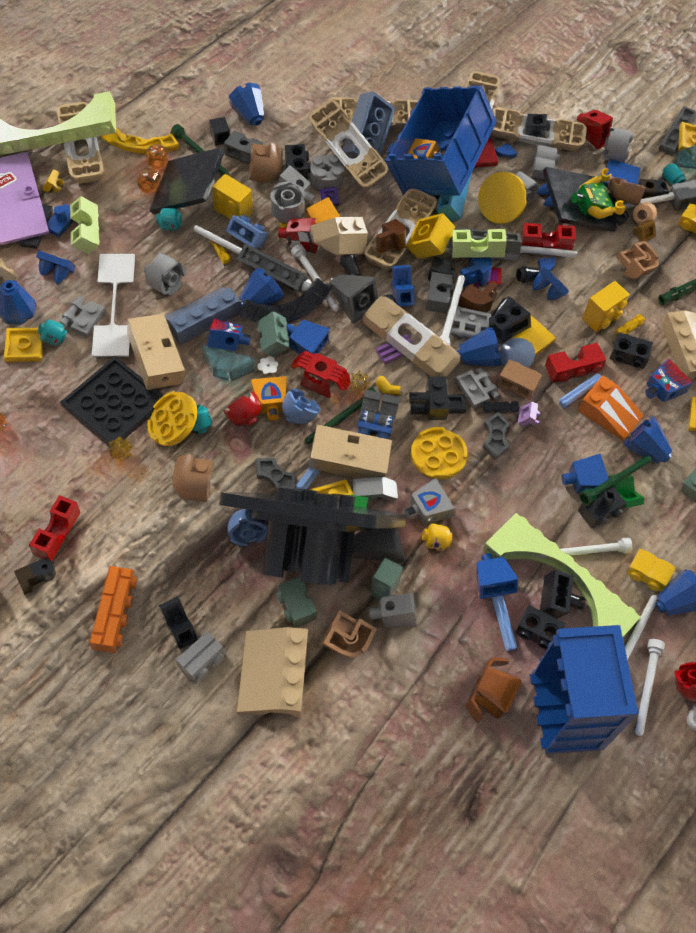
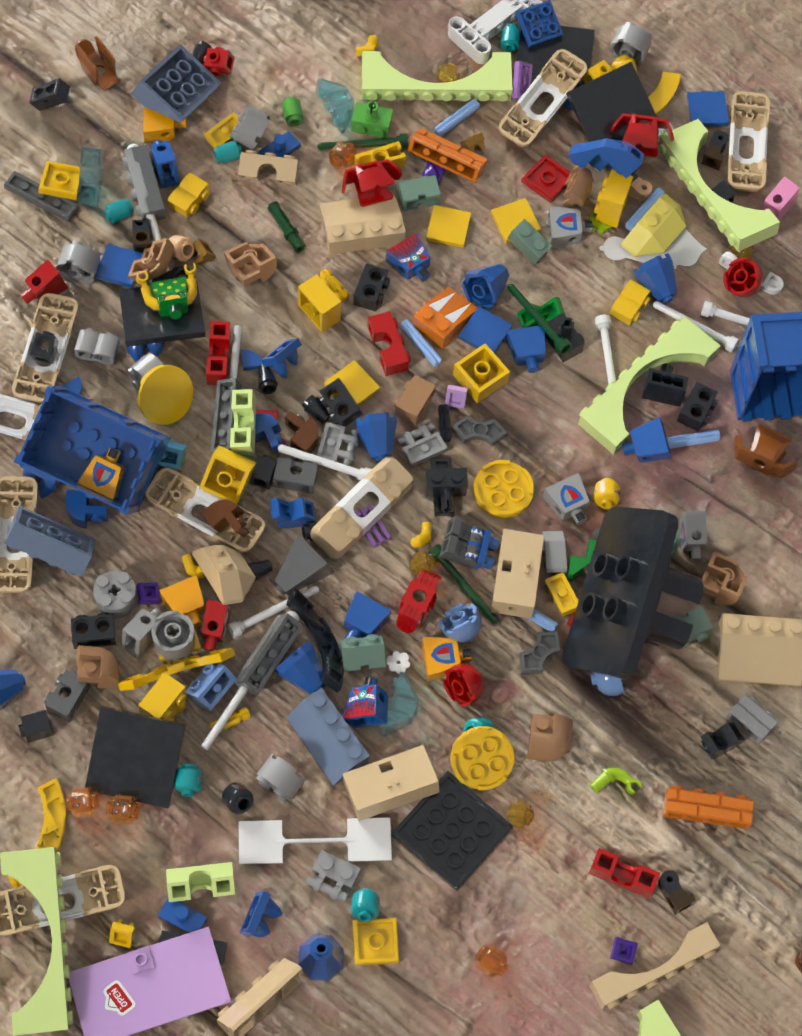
camera: 90 degrees left, 5 degrees up
dark green piece [170,124,229,176] -> none
tan piece [309,100,388,188] -> none
sand blue dish [499,338,535,368] -> none
none -> yellow tile [118,648,235,691]
none -> black head [222,782,254,814]
none -> yellow brick [453,343,510,404]
none -> blue tile [458,307,512,354]
none -> lime piece [589,767,642,795]

